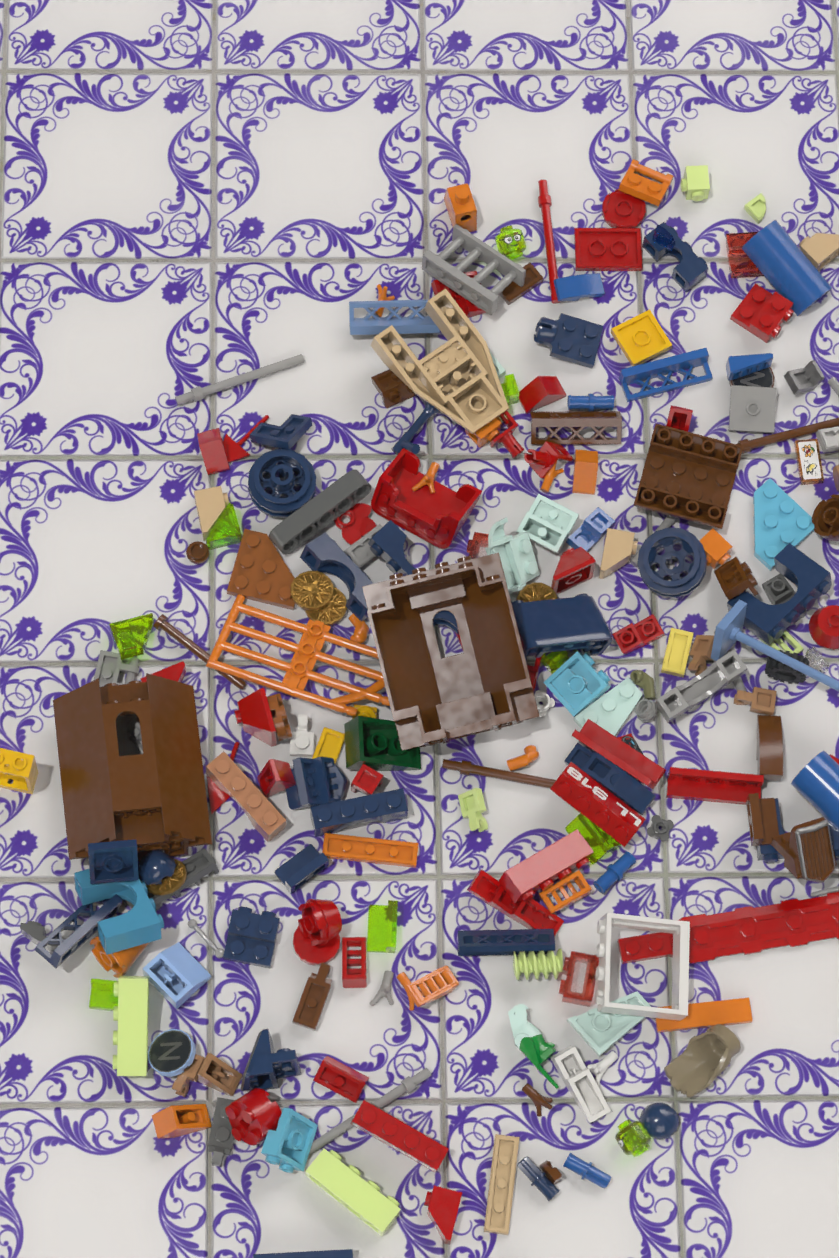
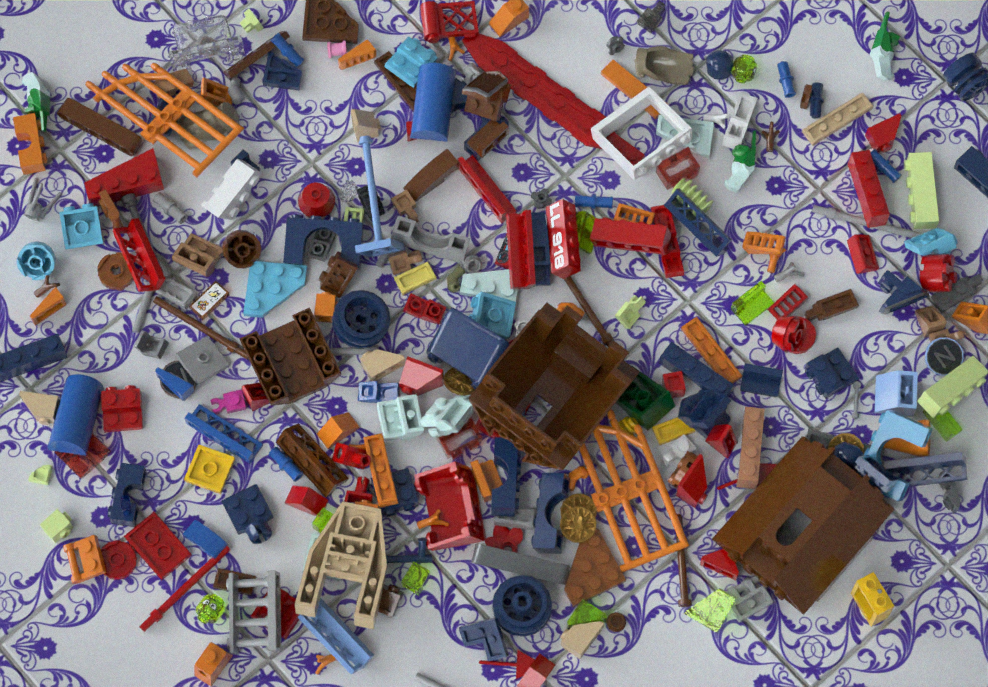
camera: 125 degrees left, 0 degrees up
none -> dark pink plate [210,389,246,414]
none -> orange tile [363,433,398,508]
none -> dark blue plate [371,468,419,517]
none -> clear neon green panel [401,562,430,596]
none -> orange panel [470,460,502,503]
none -> dark grey plate [606,36,625,55]
none -> clear smoke plate [637,1,666,34]
none -> blue pin [870,149,902,183]

